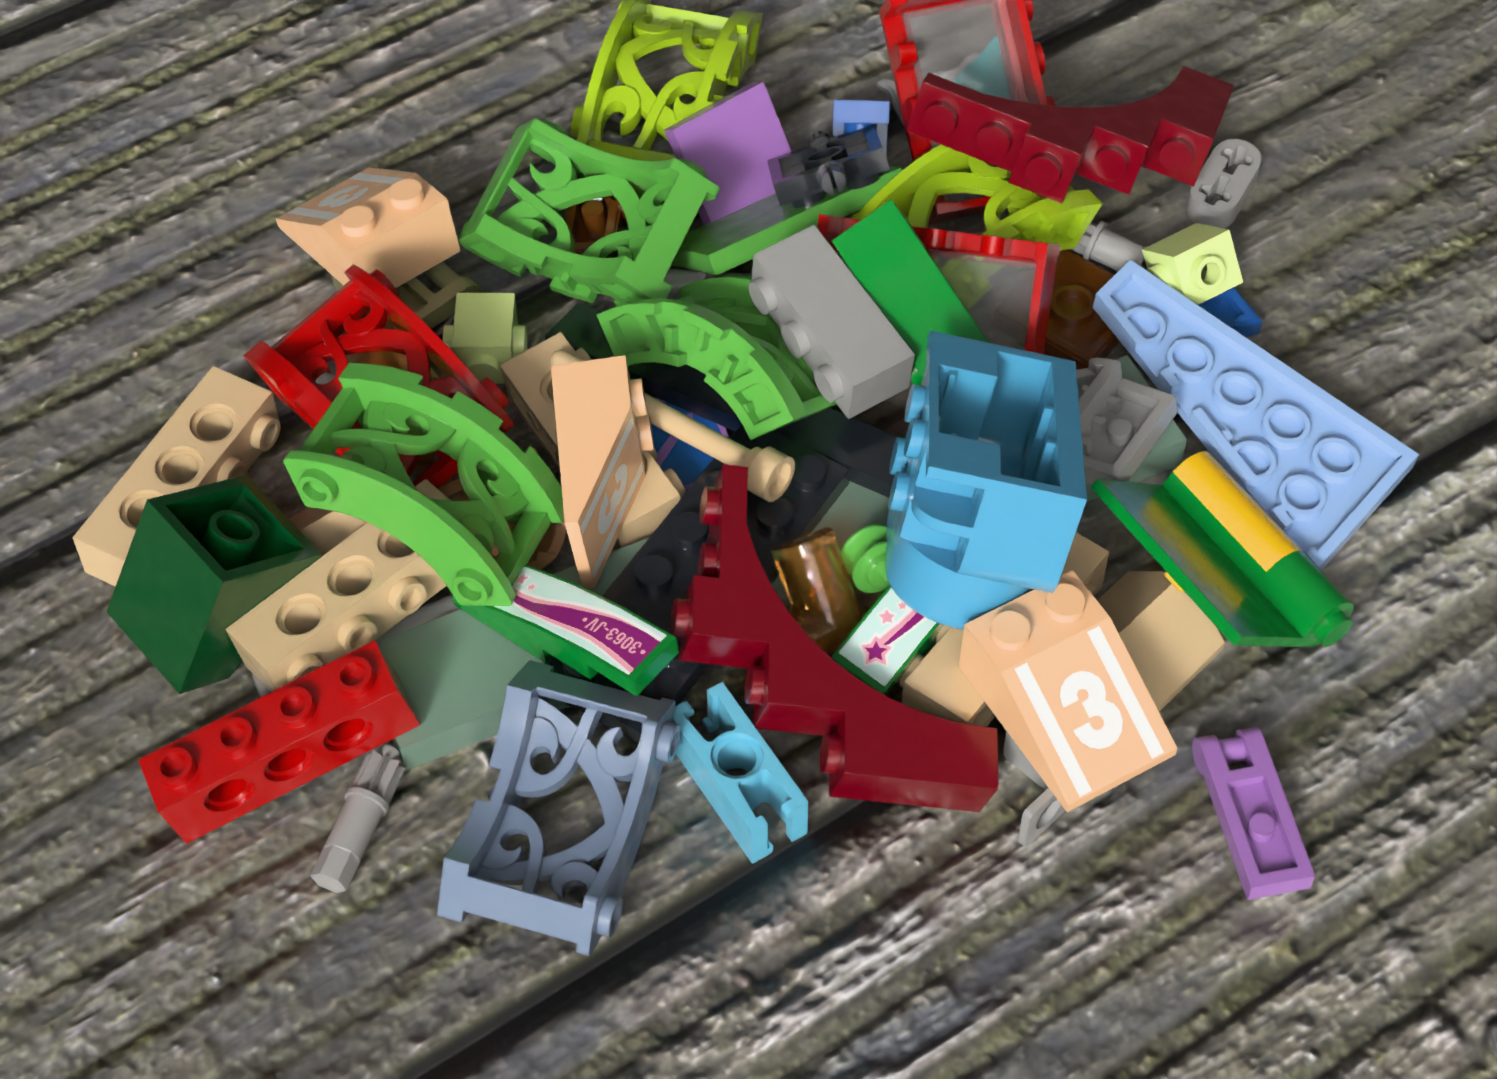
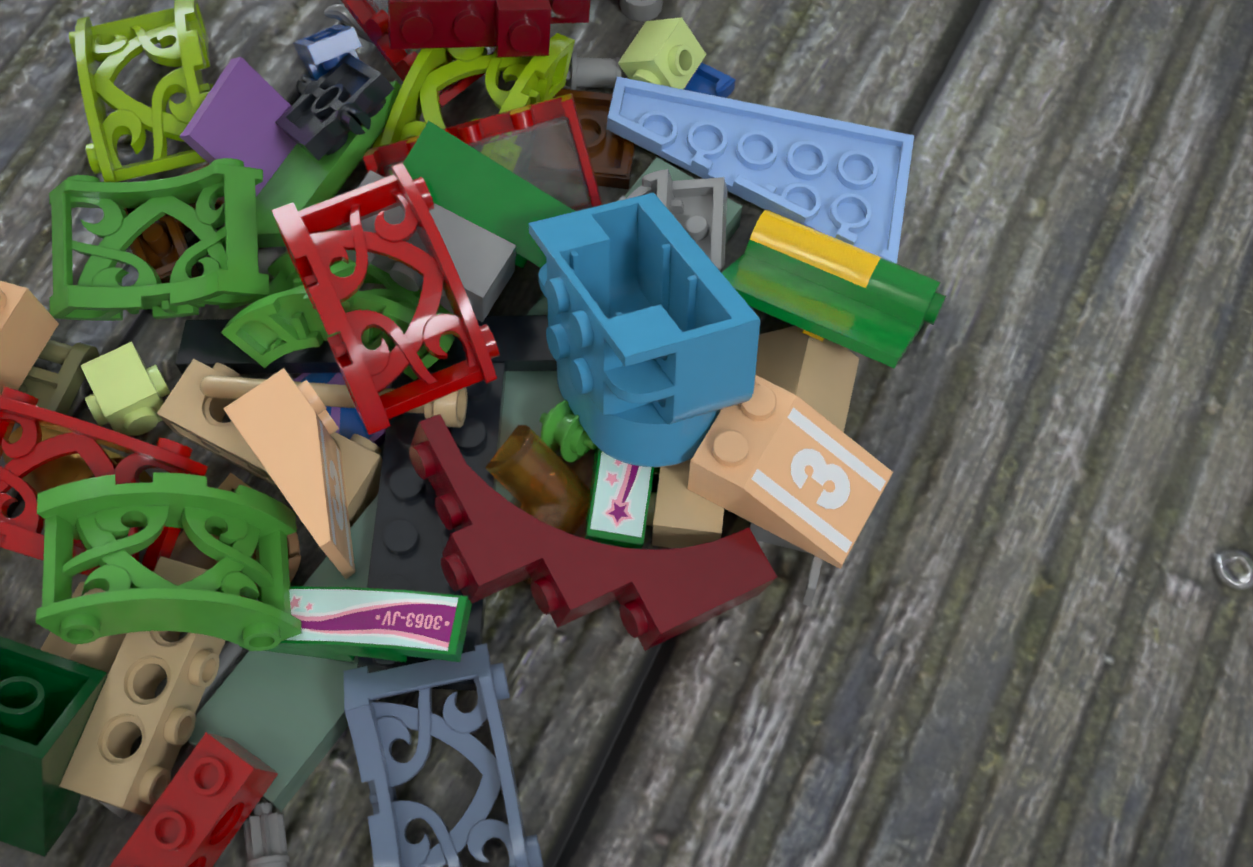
camera: 30 degrees left, 10 degrees up
medium azure piece [672,682,808,864] -> none
medium lavender plate [1192,726,1315,900] -> none
none -> red fence [271,163,499,435]

